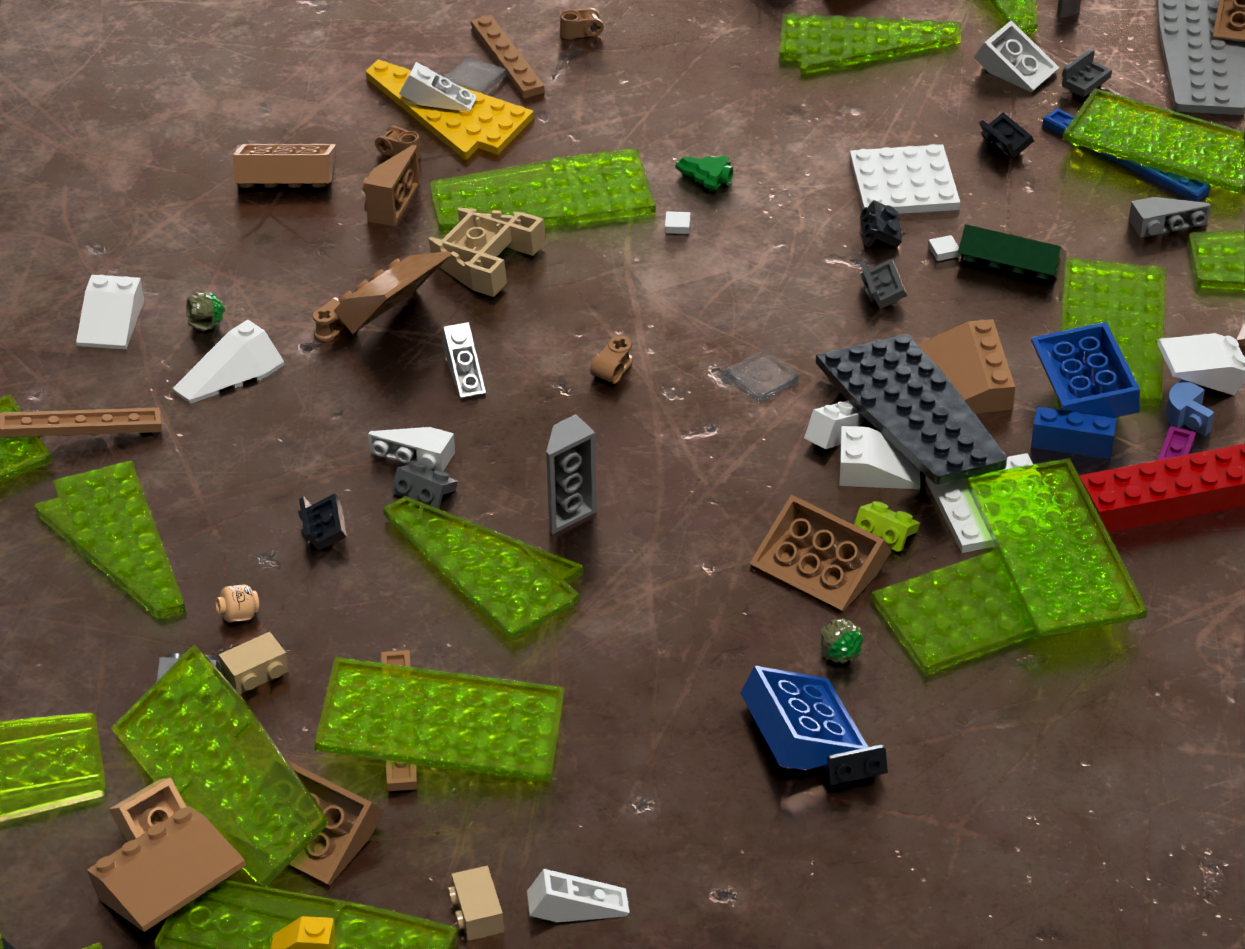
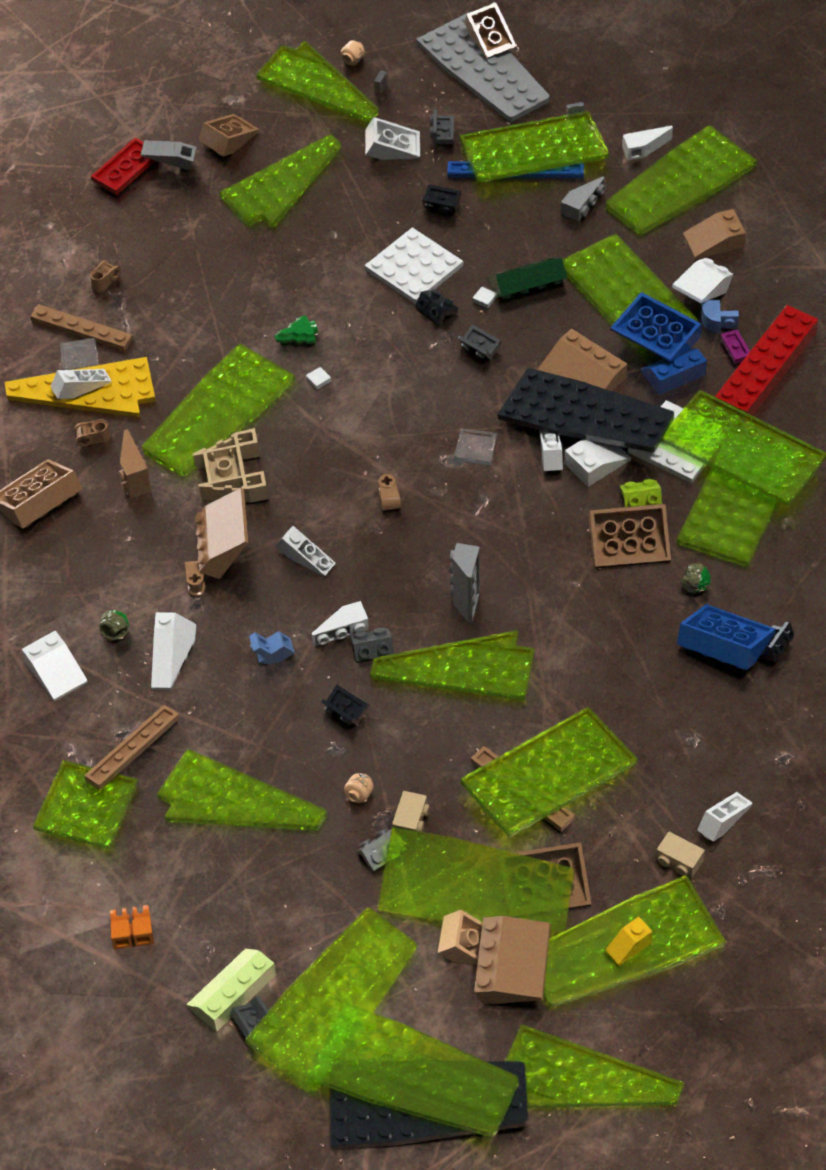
camera: 40 degrees left, 10 degrees up
none -> medium blue brick [249,631,295,664]

